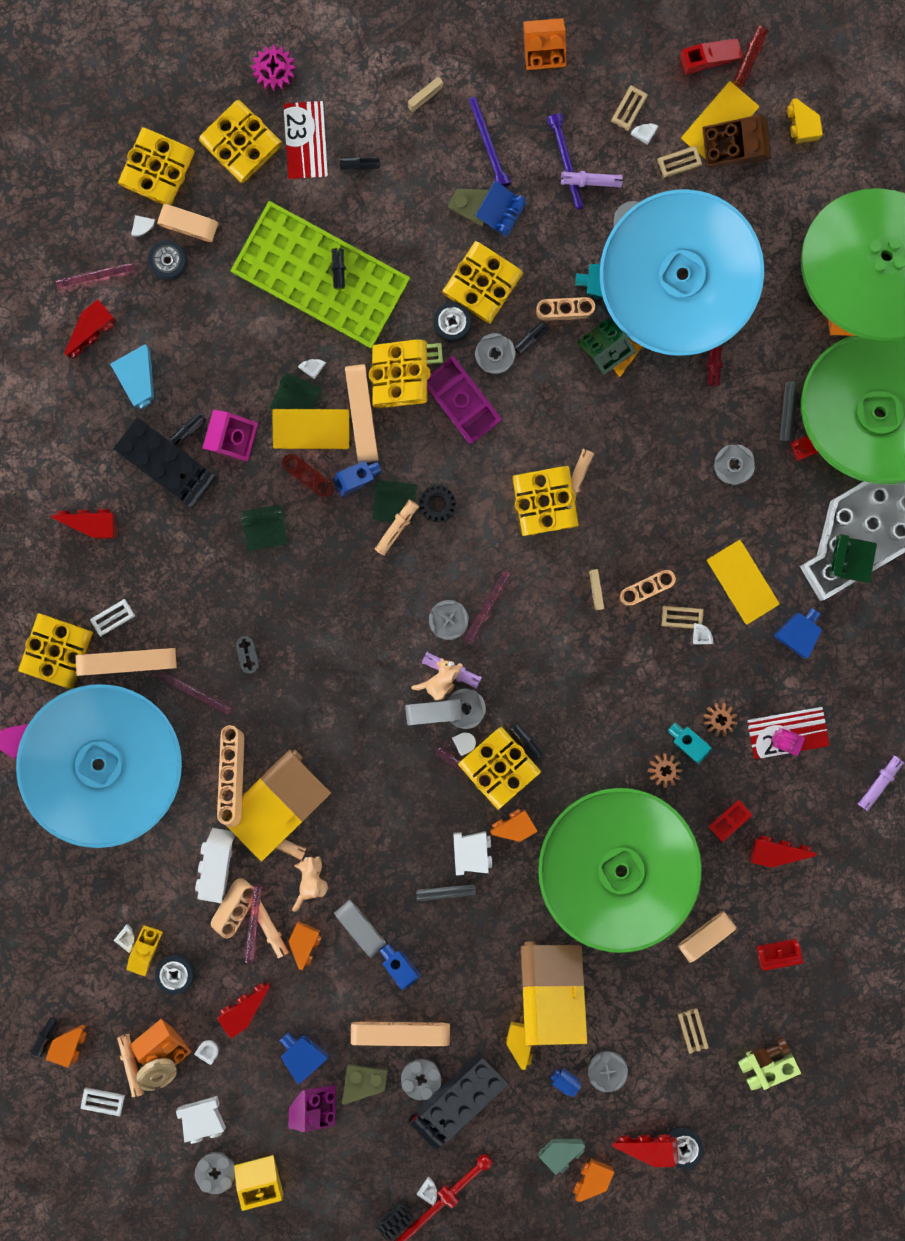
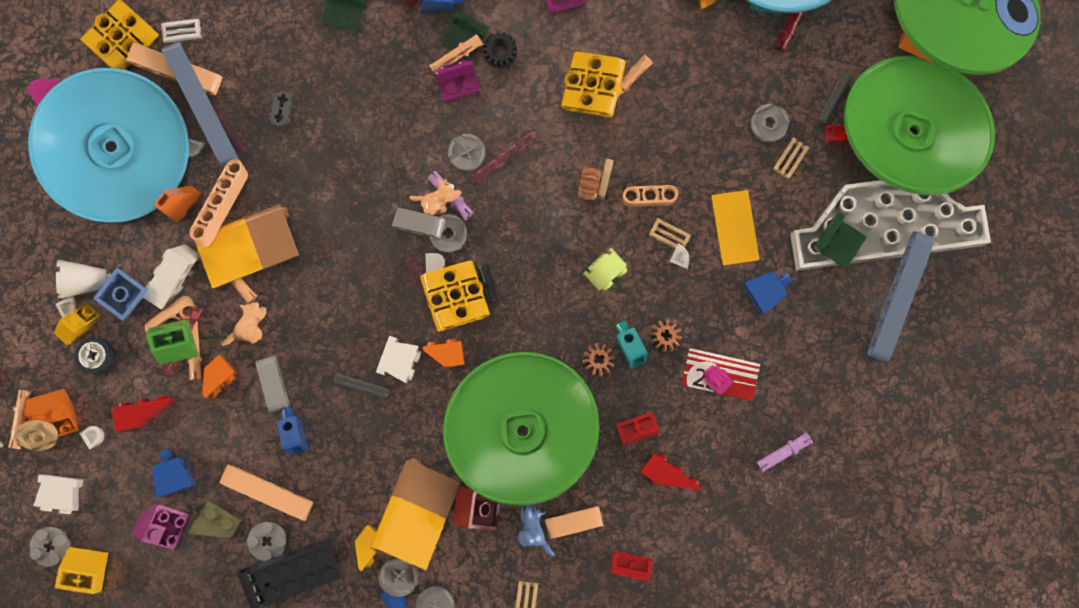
camera: 20 degrees right, 5 degrees down
none -> white cone [56,260,111,298]
none -> medium blue slope [93,268,148,321]
none -> bright green slope [146,319,198,365]
none -> orange slope [154,186,201,223]
none -> sand blue beam [161,41,240,169]
none -> white tile [188,138,206,158]
none -> light grey tile [378,558,418,597]
none -> magenta bracket [436,60,480,102]
none -> dark red slope [453,486,500,530]
none -> medium blue animal [518,506,555,557]
none -> nougat gear [578,167,601,200]
none -> yellowish green brick [583,248,627,291]
none -> tan tile [773,137,810,180]

